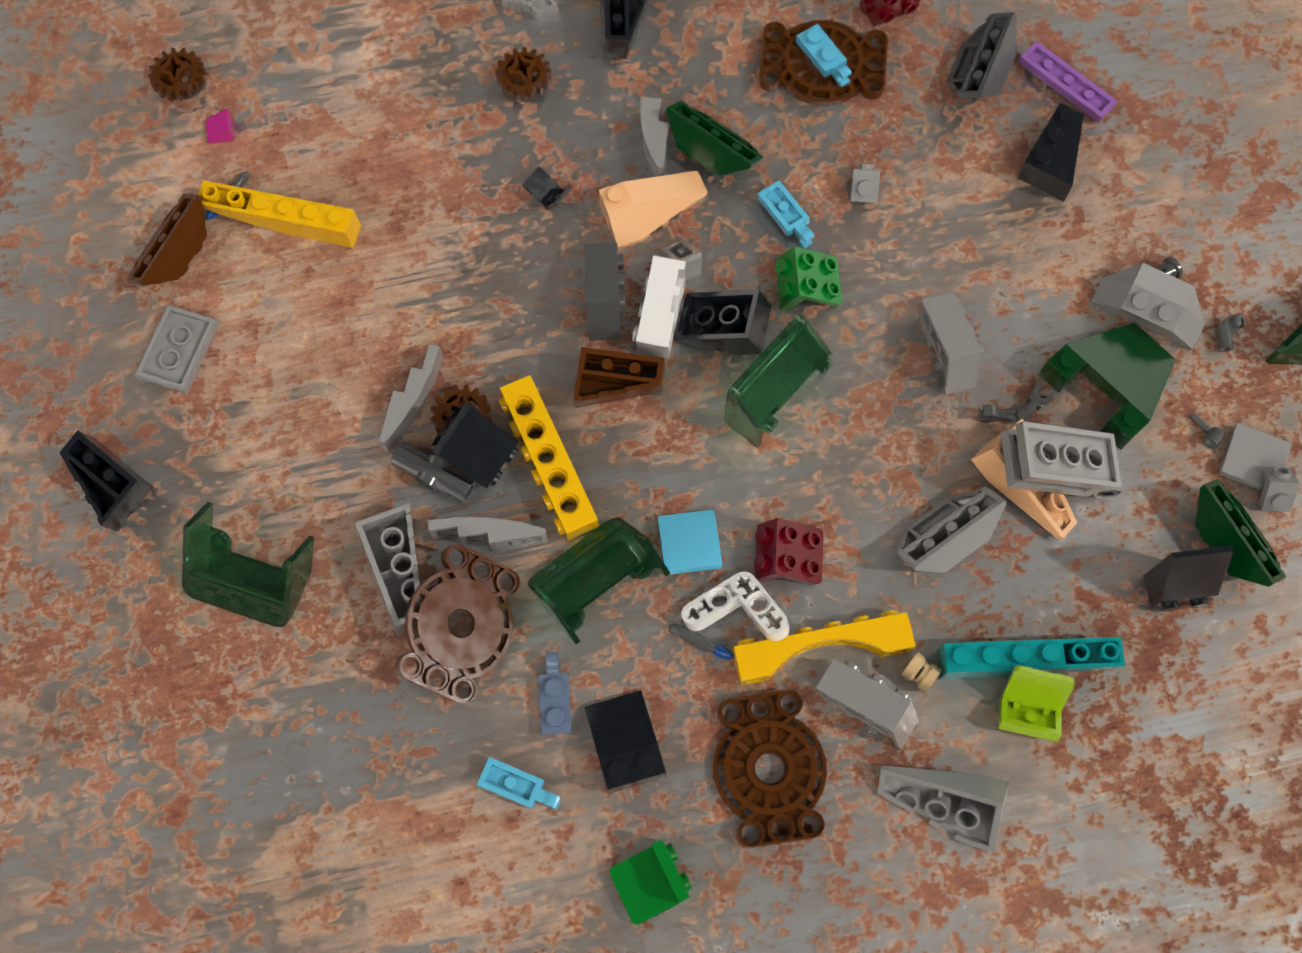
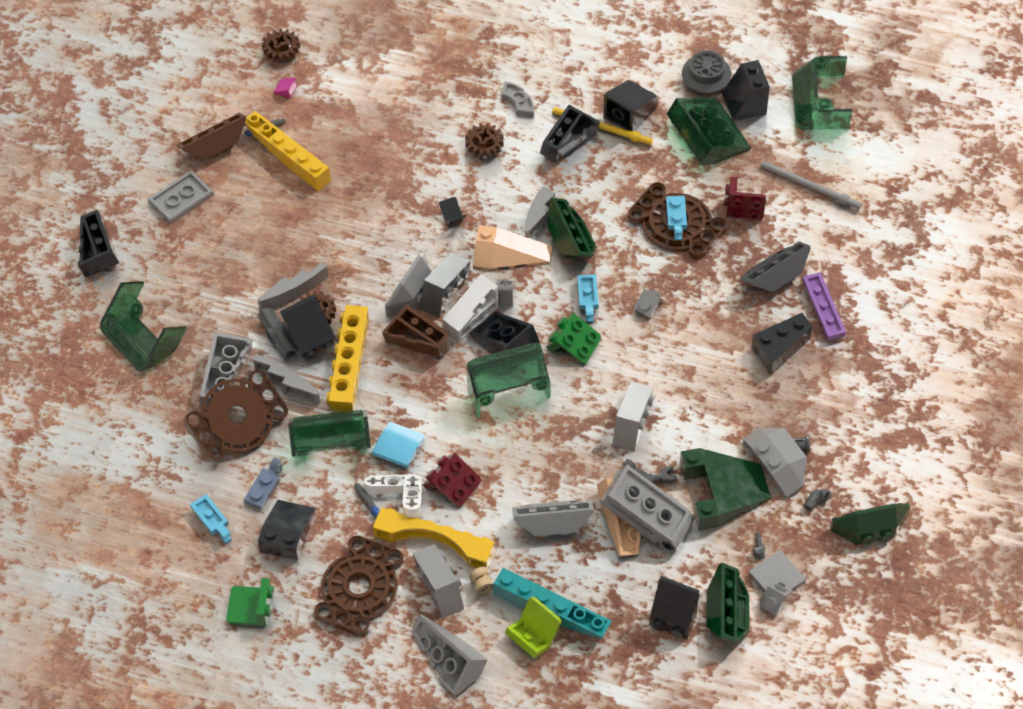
camera: 30 degrees right, 15 degrees down
none -> light grey wedge [385,250,432,317]

